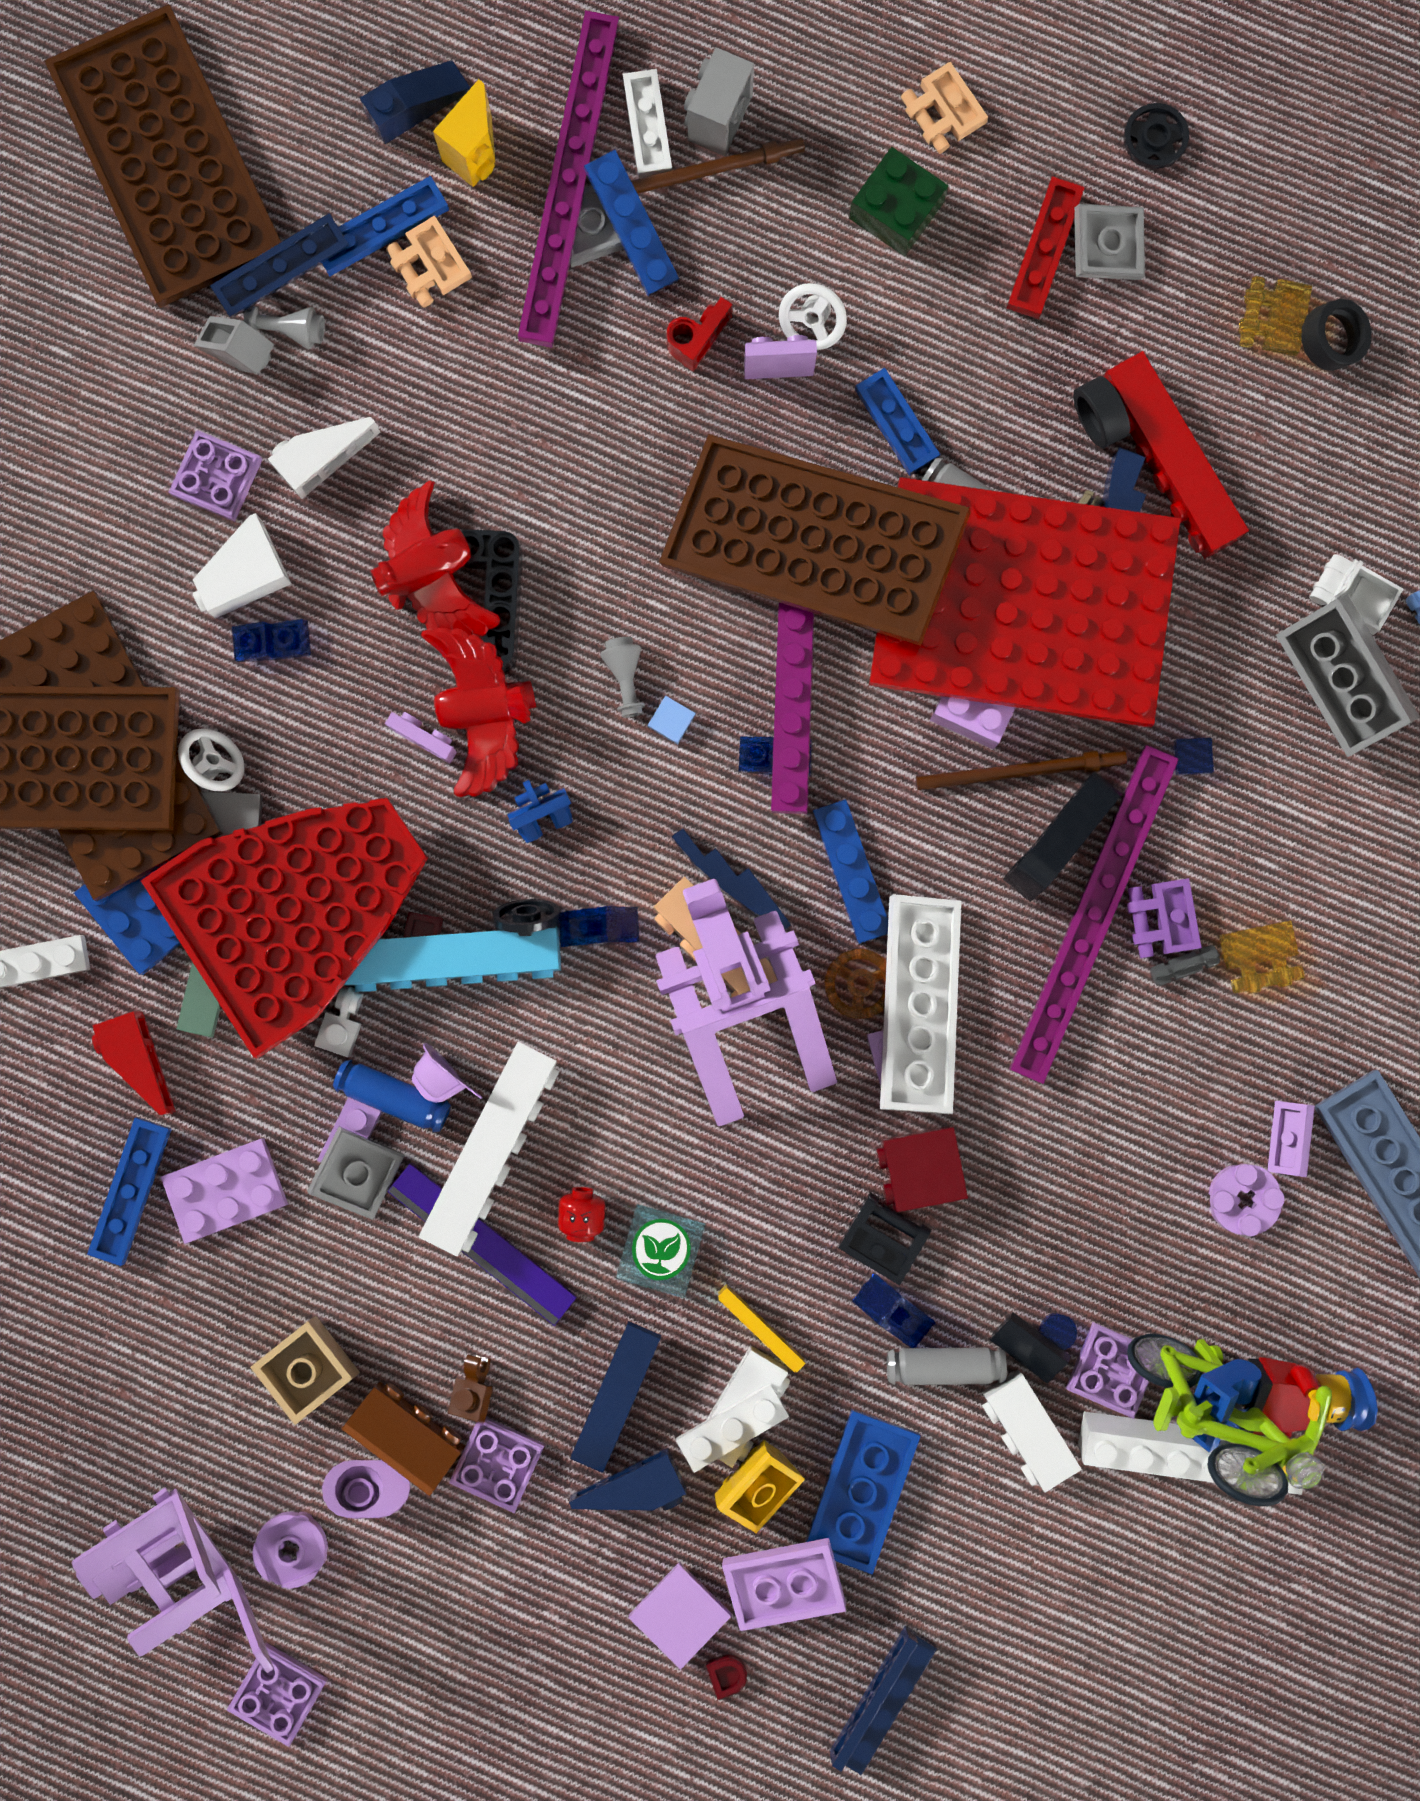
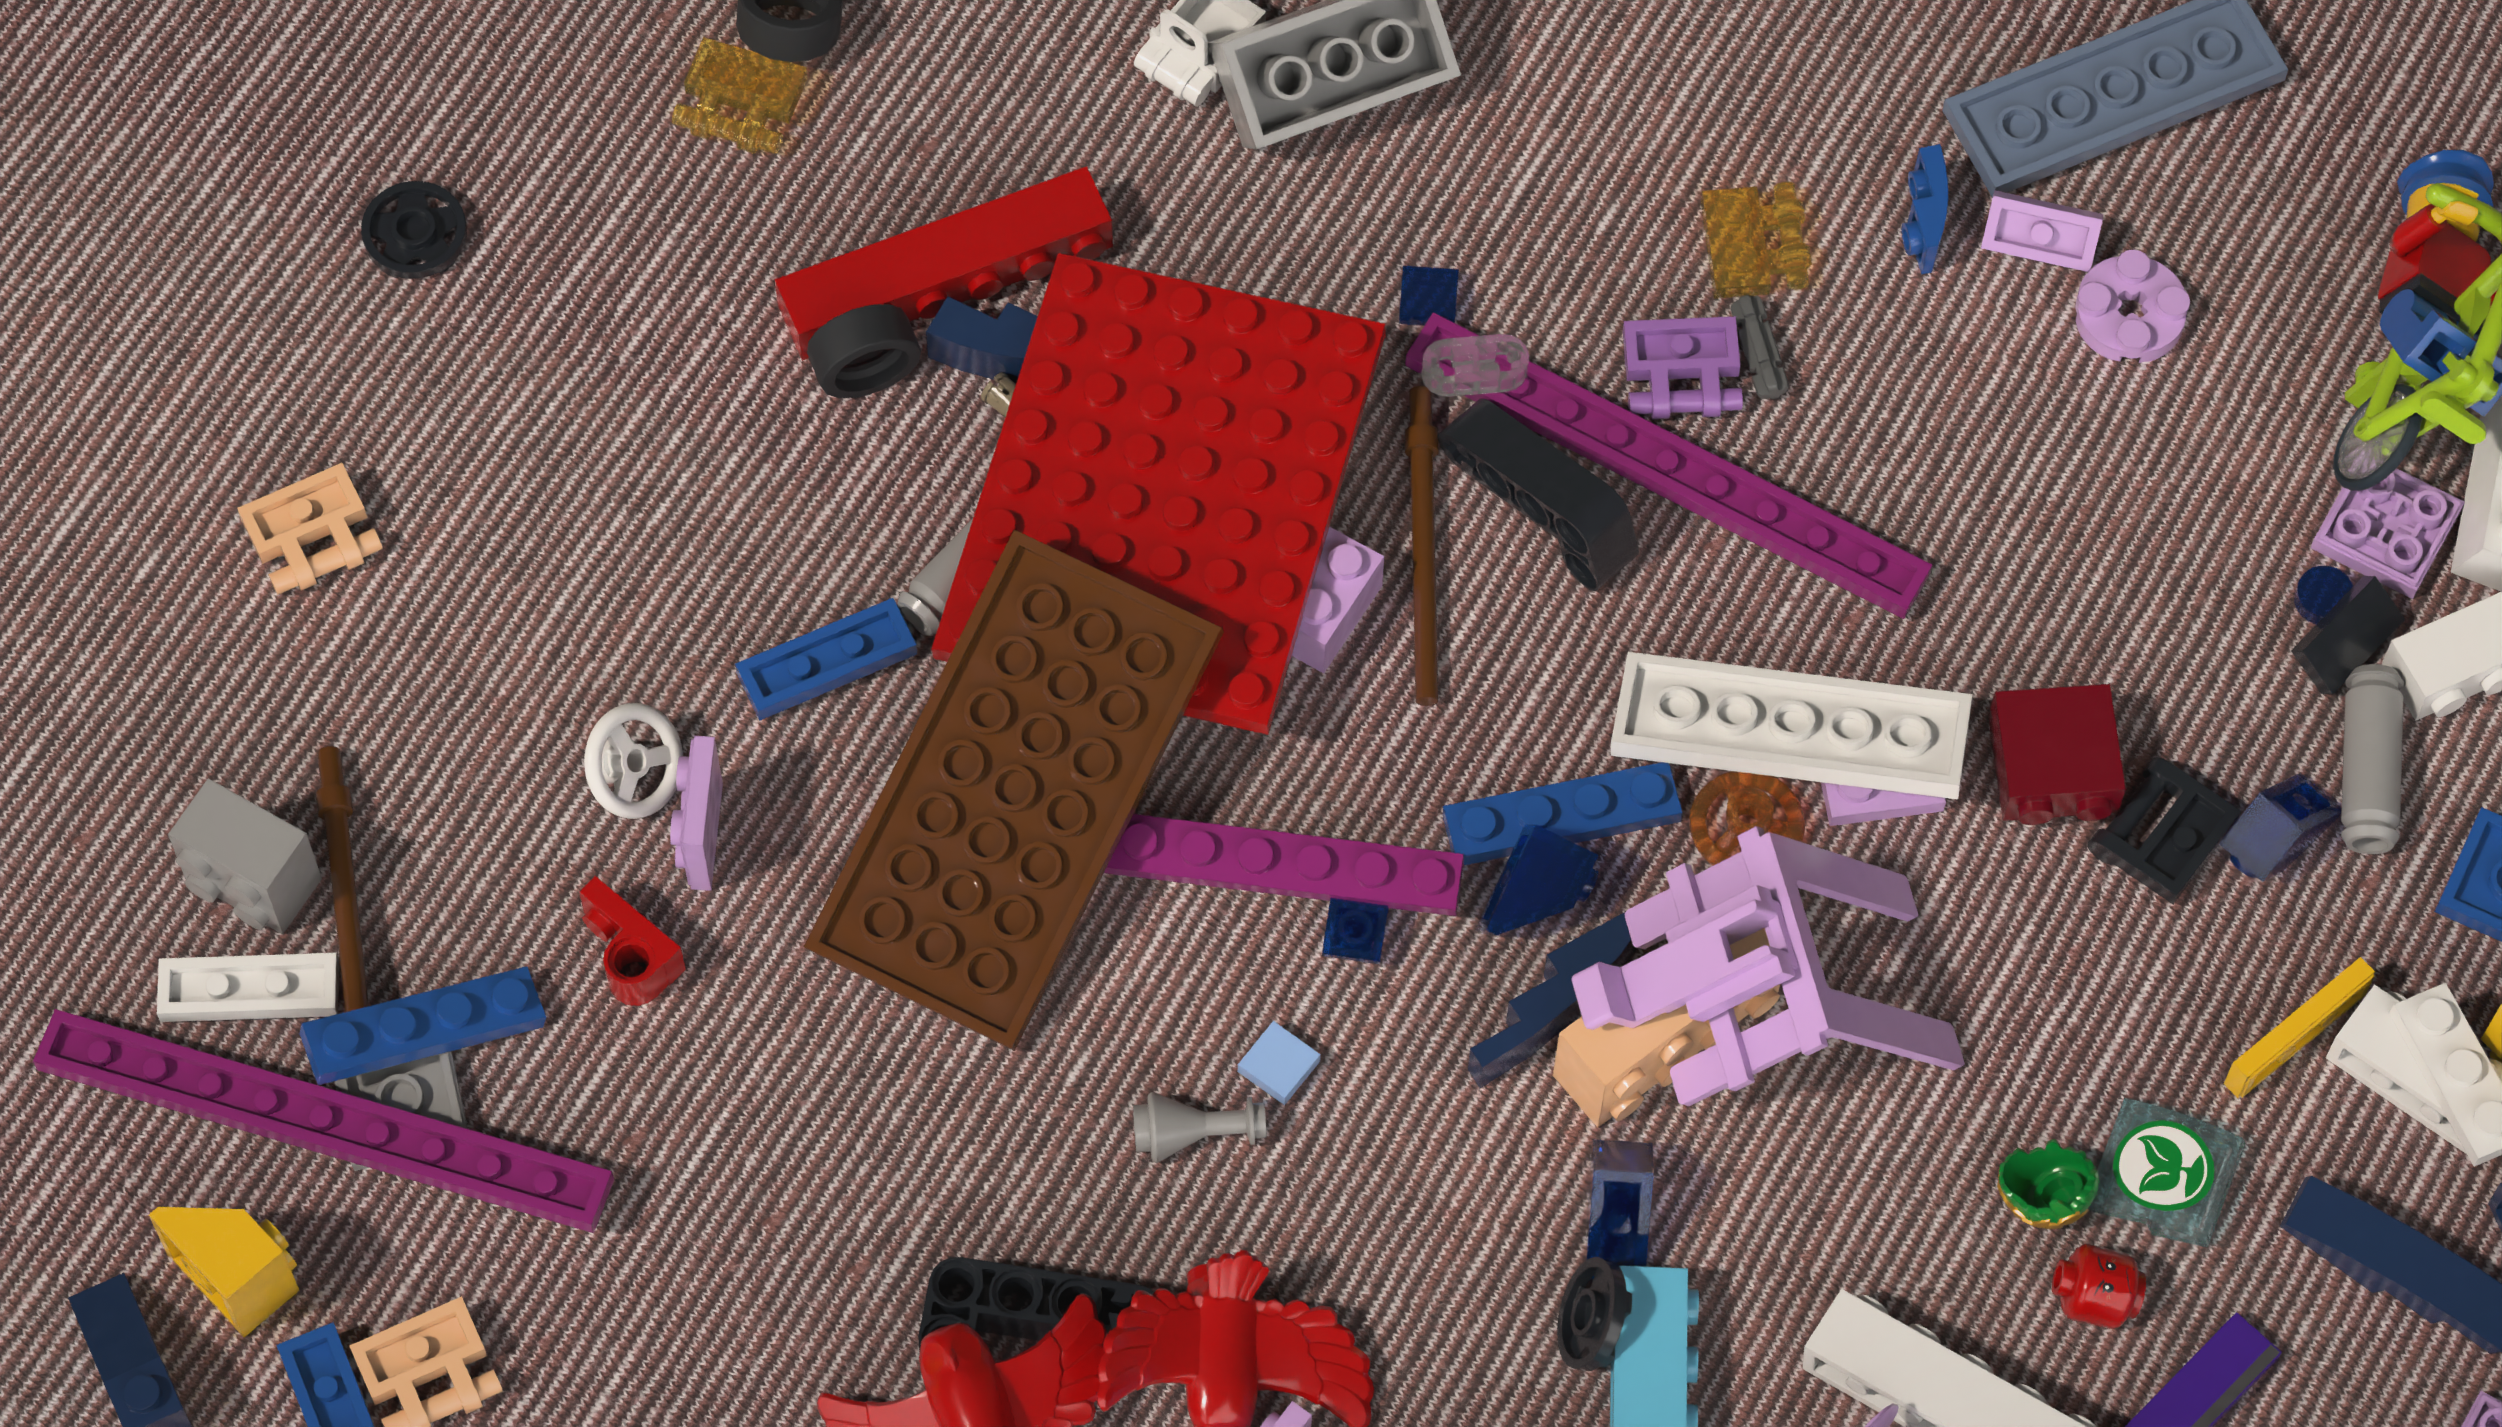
camera: 85 degrees left, 20 degrees down
blue hips [507,780,573,843] -> none
dark green brick [849,146,949,257] -> none
red plate [1006,176,1085,319] -> none
light grey tile [1074,204,1145,280] -> none
none -> clear beam [1422,334,1529,397]
none -> clear blue slope [1475,824,1599,936]
none -> blue slope [1901,144,1948,275]
none -> green hair [1997,1139,2100,1229]

